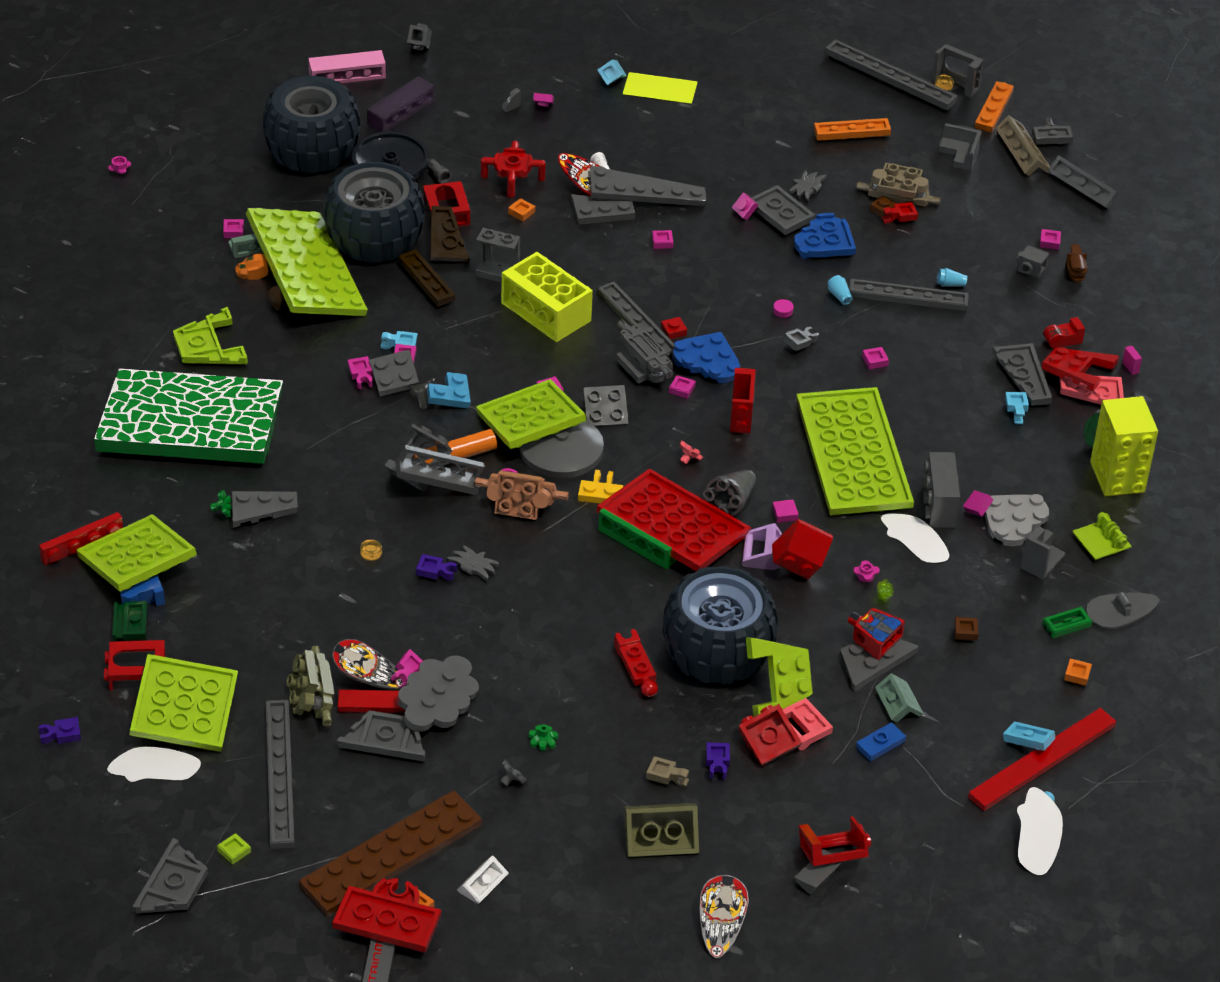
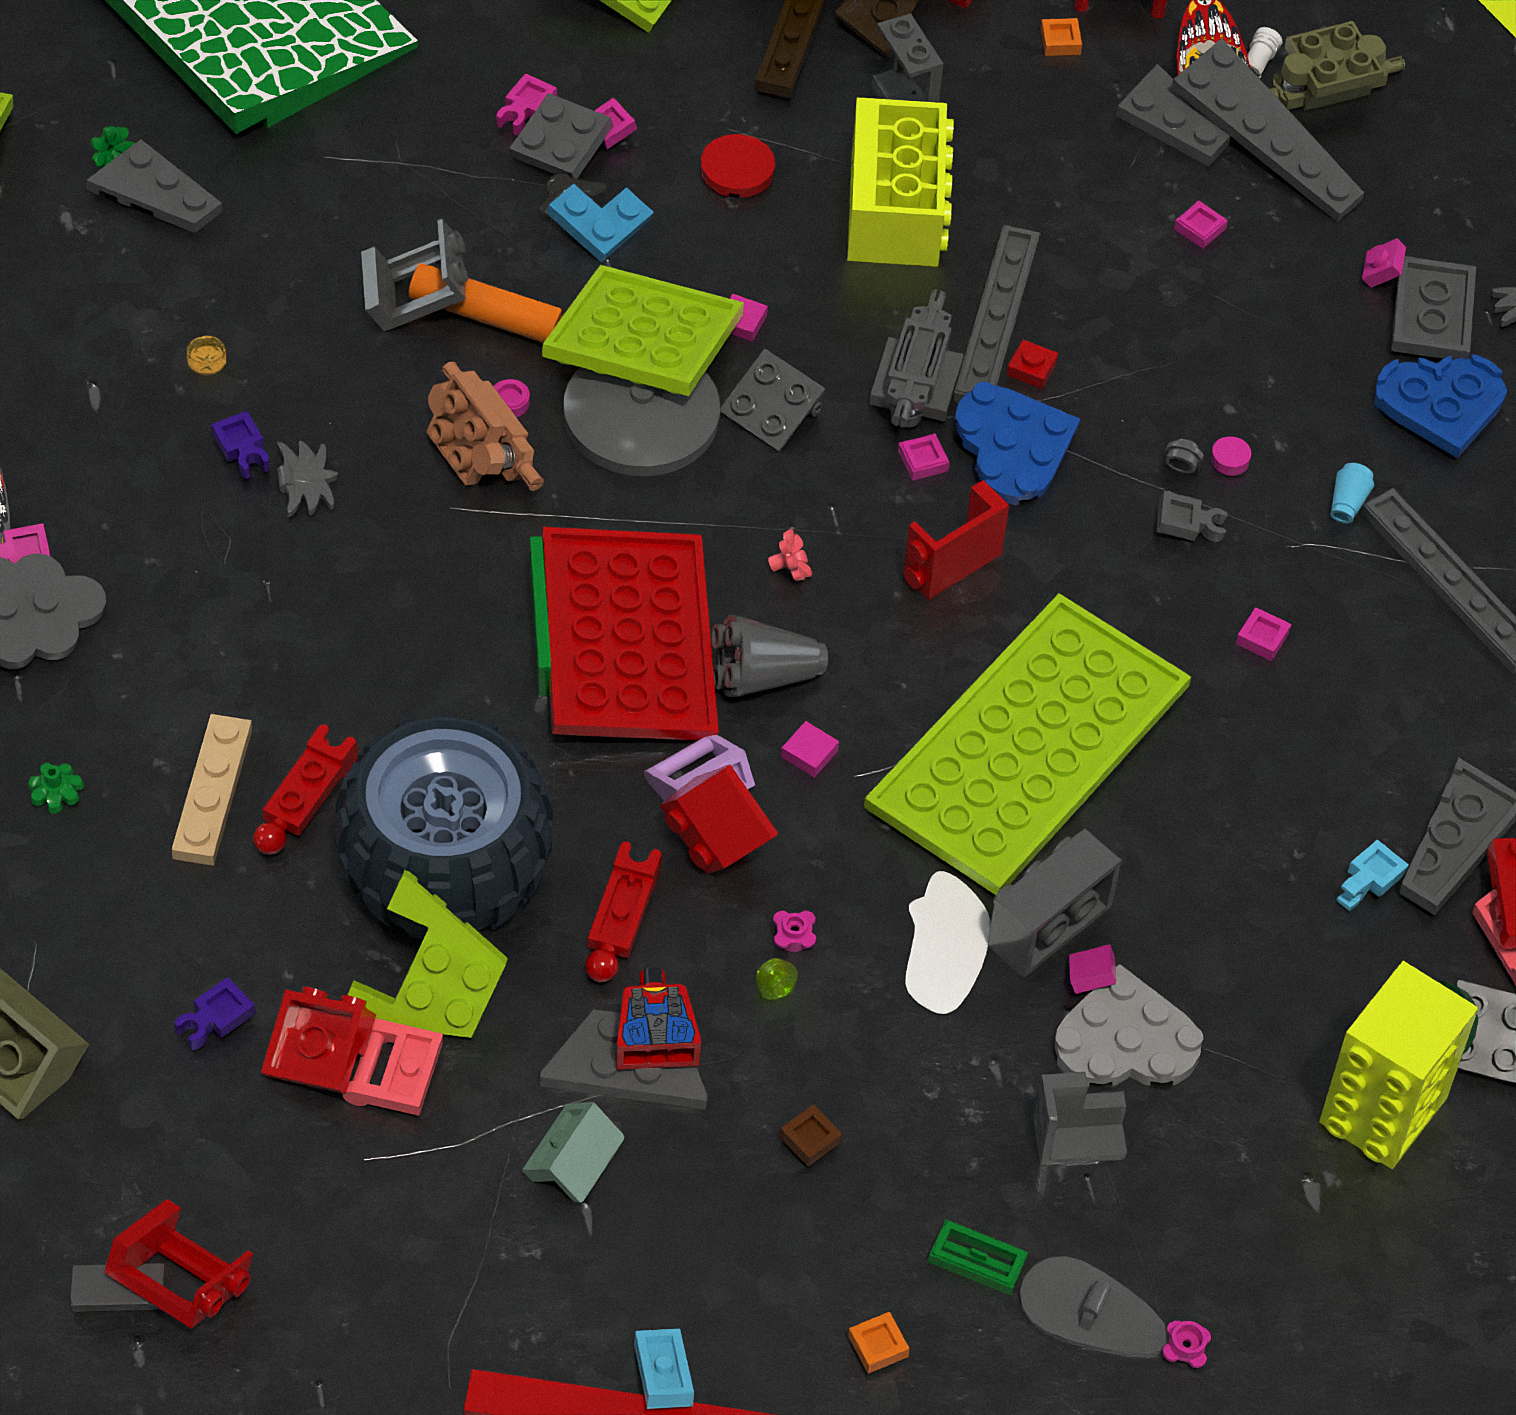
camera: 45 degrees right, 10 degrees up
medium azure plate [381,331,417,350] -> none
dark grey fence [395,445,484,495] -> none
yellow hinge [578,470,623,504] -> none
dark tan plate [646,756,689,787] -> none
blue plate [856,722,906,762] -> none
lime hinge [1072,512,1132,560] -> none
none -> tan plate [172,714,252,866]
none -> red plate [585,841,662,982]
none -> red tile [701,134,775,198]
none -> dark pink plate [1162,1321,1211,1368]
none -> dark grey plate [1164,439,1204,473]
none -> olive piece [1269,21,1405,111]

